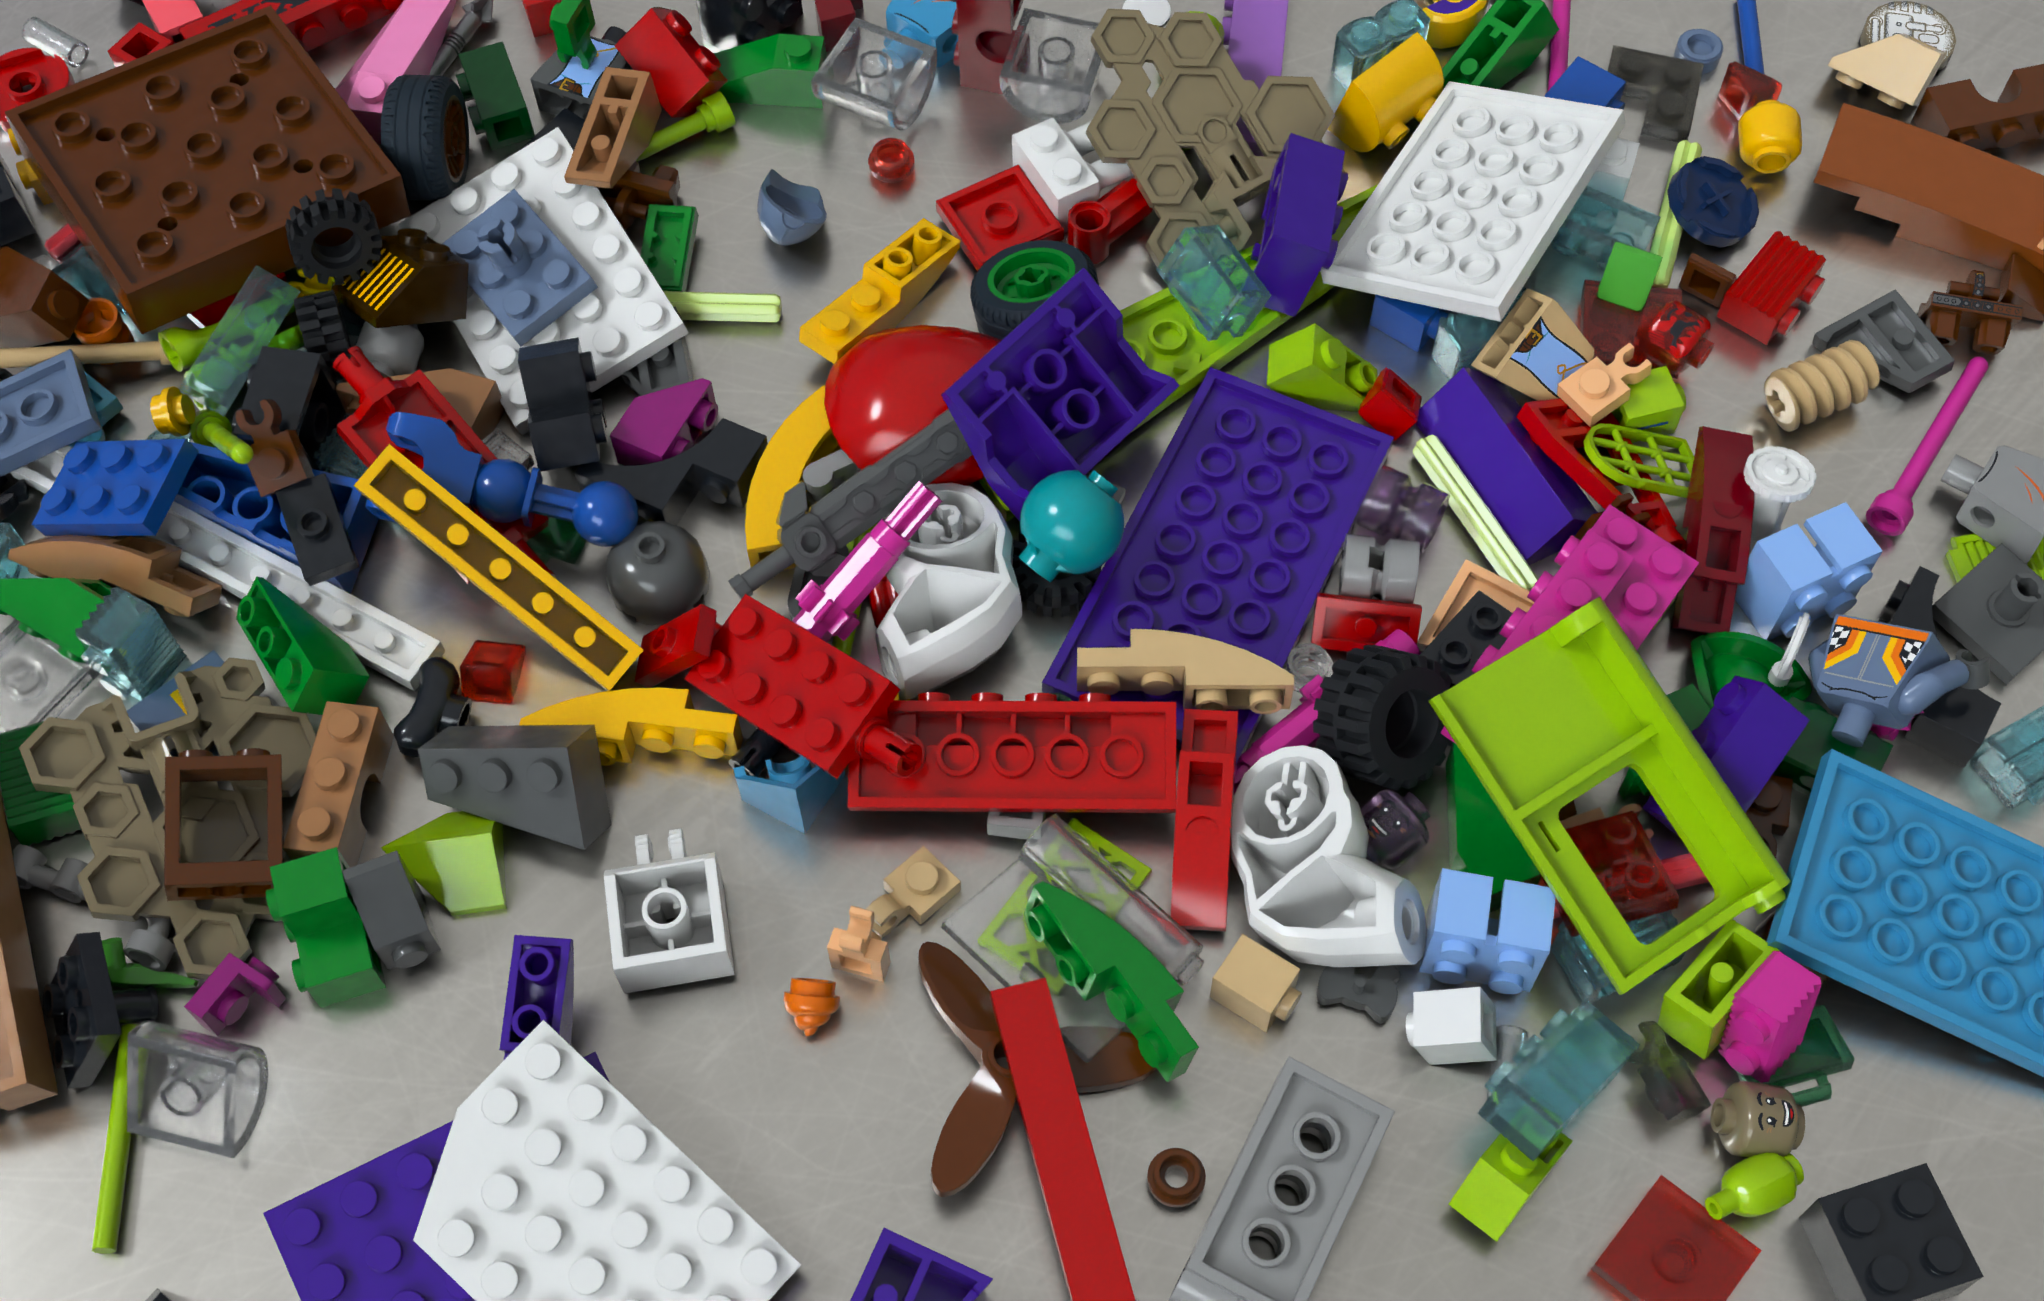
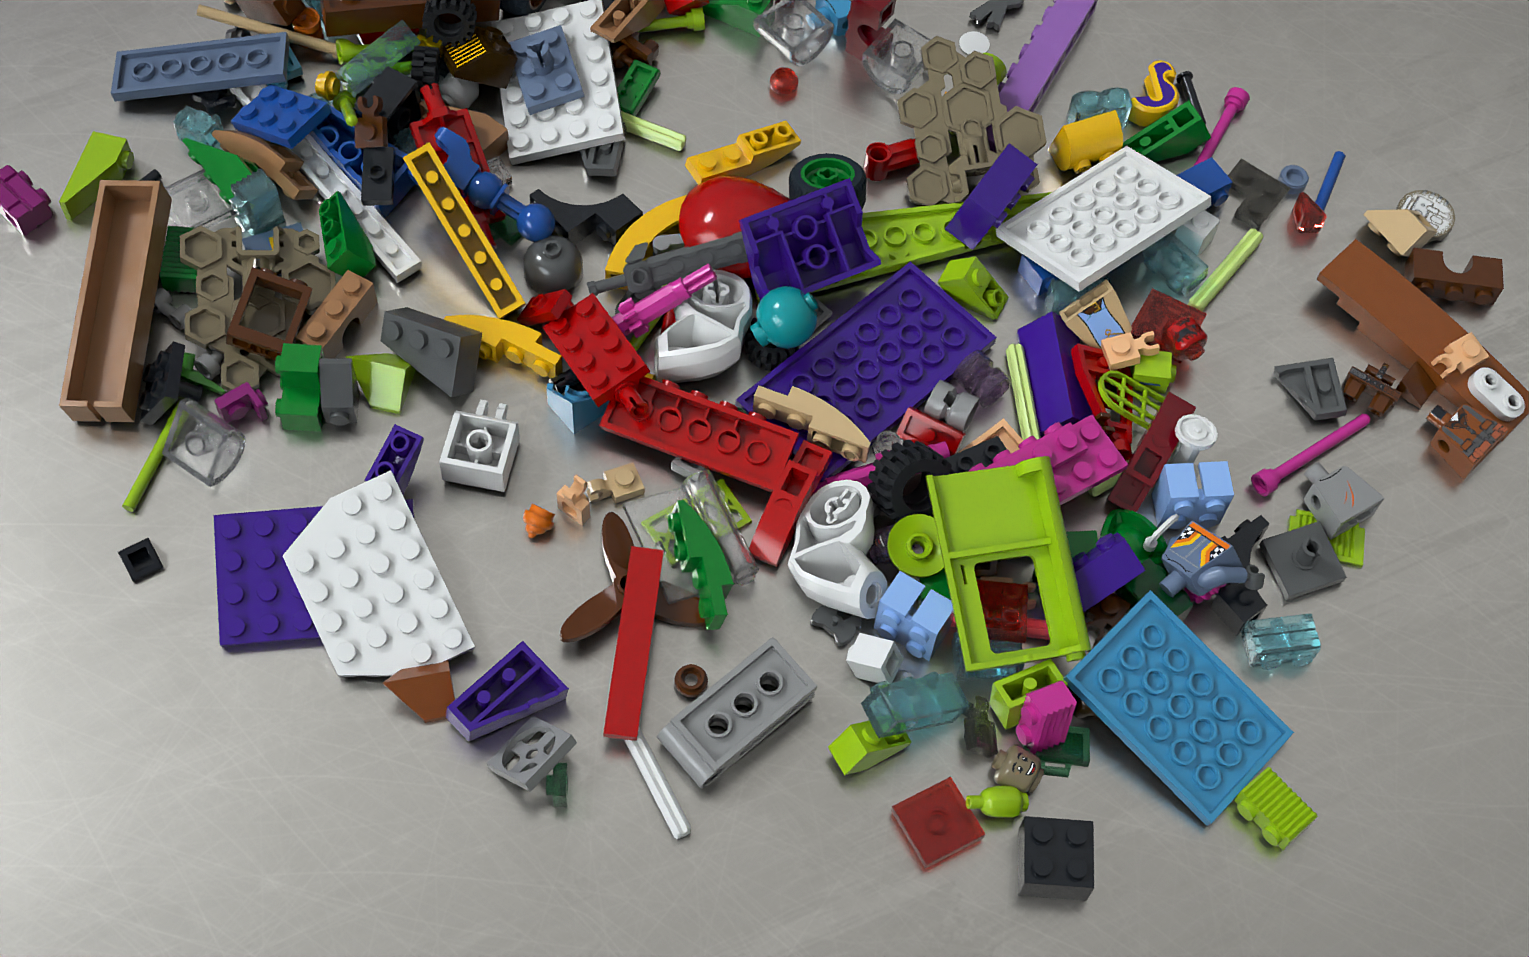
camera: 15 degrees right, 0 degrees up
black piece [393,657,472,757] -> none
clear red slope [460,640,526,704] -> none
black brick [518,337,608,472] -> none
magenta slope [610,378,718,466] -> none
sand blue cap [757,169,827,246] -> none
red plate [936,165,1064,271] -> none
white brick [1012,117,1134,233] -> none
clear light blue brick [1156,225,1272,341] -> none
tan brick [1210,934,1302,1033] -> none
red slope [1358,367,1422,441] -> none
bright green slope [1597,242,1663,312] -> none
dark blue tile [1668,156,1759,247] -> none
reddish brown slope [1678,253,1737,308] -> none
red brick [1716,231,1826,345] -> none
yellow head [1738,100,1802,173] -> none
tan piece [1764,340,1881,432] -> none
none -> lime dish [887,514,944,578]

